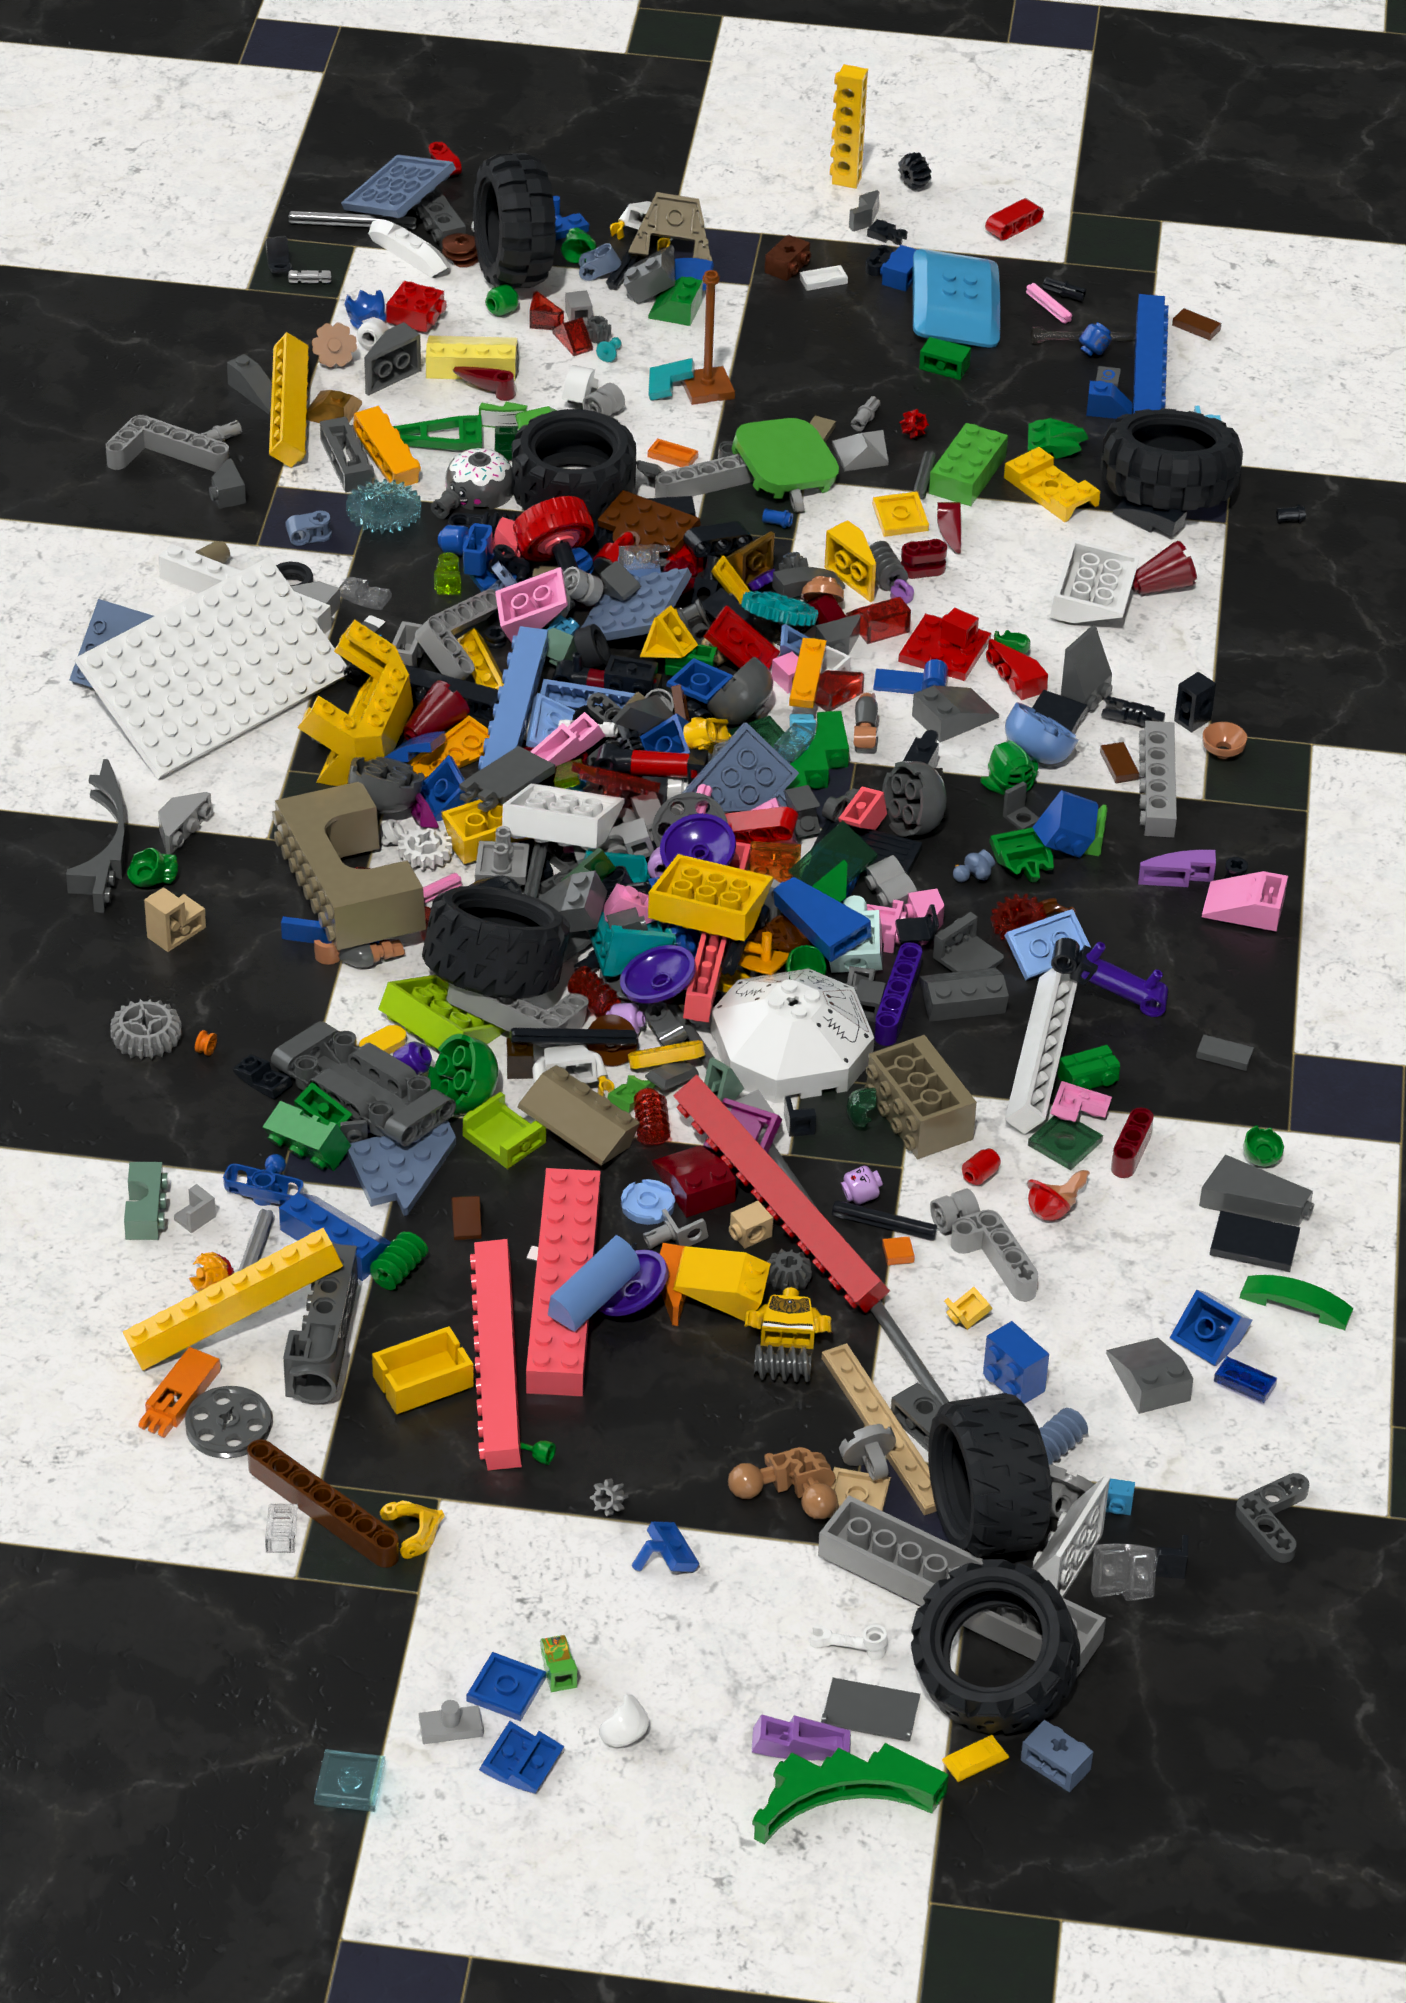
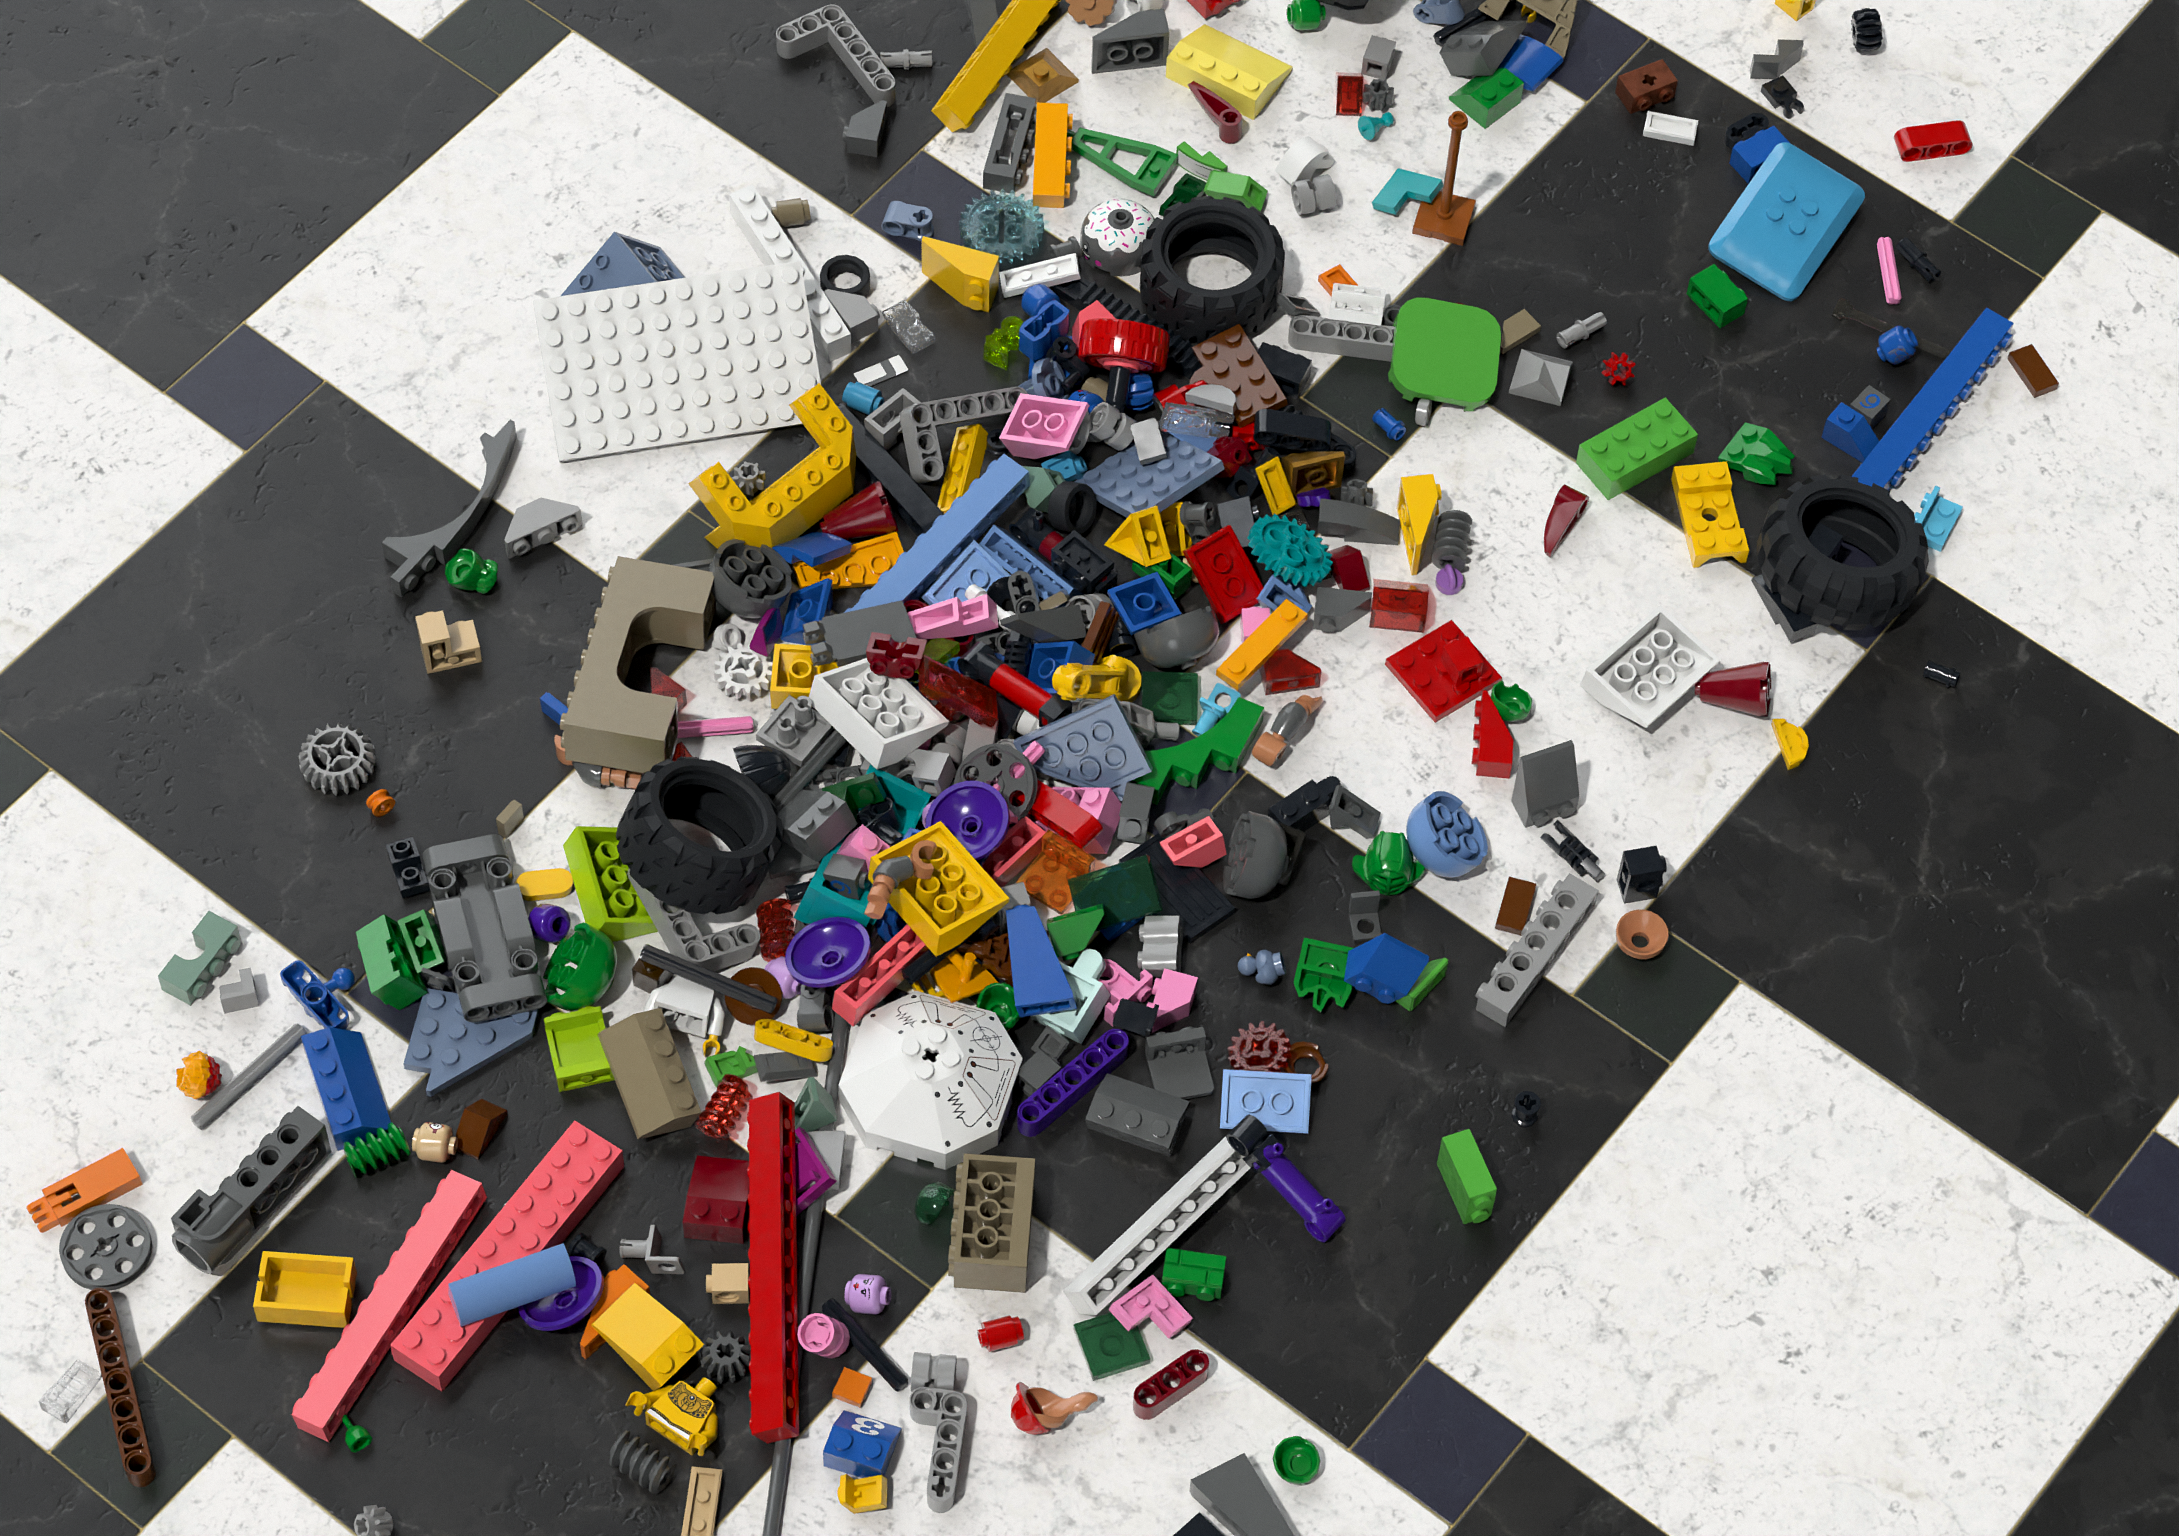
camera: 30 degrees right, 15 degrees up
yellow brick [123,1228,343,1371] -> none
yellow helmet [380,1501,445,1559] -> none
clear red slope [529,291,564,331] -> none
light blue tile [621,1179,675,1225] -> none
clear light blue plate [773,723,816,762] -> none
black panel [784,1096,816,1137] -> none
nougat piece [801,576,844,603] -> none
white bracket [823,645,851,688] -> none
yellow plate [872,492,929,537] -> none
blue door [873,659,948,694] -> none
dark red brick [901,539,947,579] -> none
dark grey slope [912,685,999,743] -> none
dark grey axle [913,451,936,499] -> none
black slope [1032,690,1088,734] -> none
medium lavender slope [1138,850,1216,887] -> none
dark grey tile [1196,1035,1254,1071] -> none
bright pink slope [1201,871,1288,931] -> none
none -> tan head [412,1122,458,1163]
none -> dark tan tile [496,800,524,838]
none -> bright pink wheel [797,1313,850,1358]
none -> blue slope [823,1410,902,1478]
none -> nougat piece [864,840,937,919]
none -> dark red cylinder [866,632,927,679]
none -> yellow slope [922,236,999,312]
none -> white tile [999,253,1081,298]
none -> light grey tile [1185,384,1236,414]
none -> white slope [1328,283,1386,326]
none -> dark grey slope [1329,785,1381,839]
none -> bright green brick [1437,1129,1497,1224]
none -> yellow tile [1771,719,1809,770]

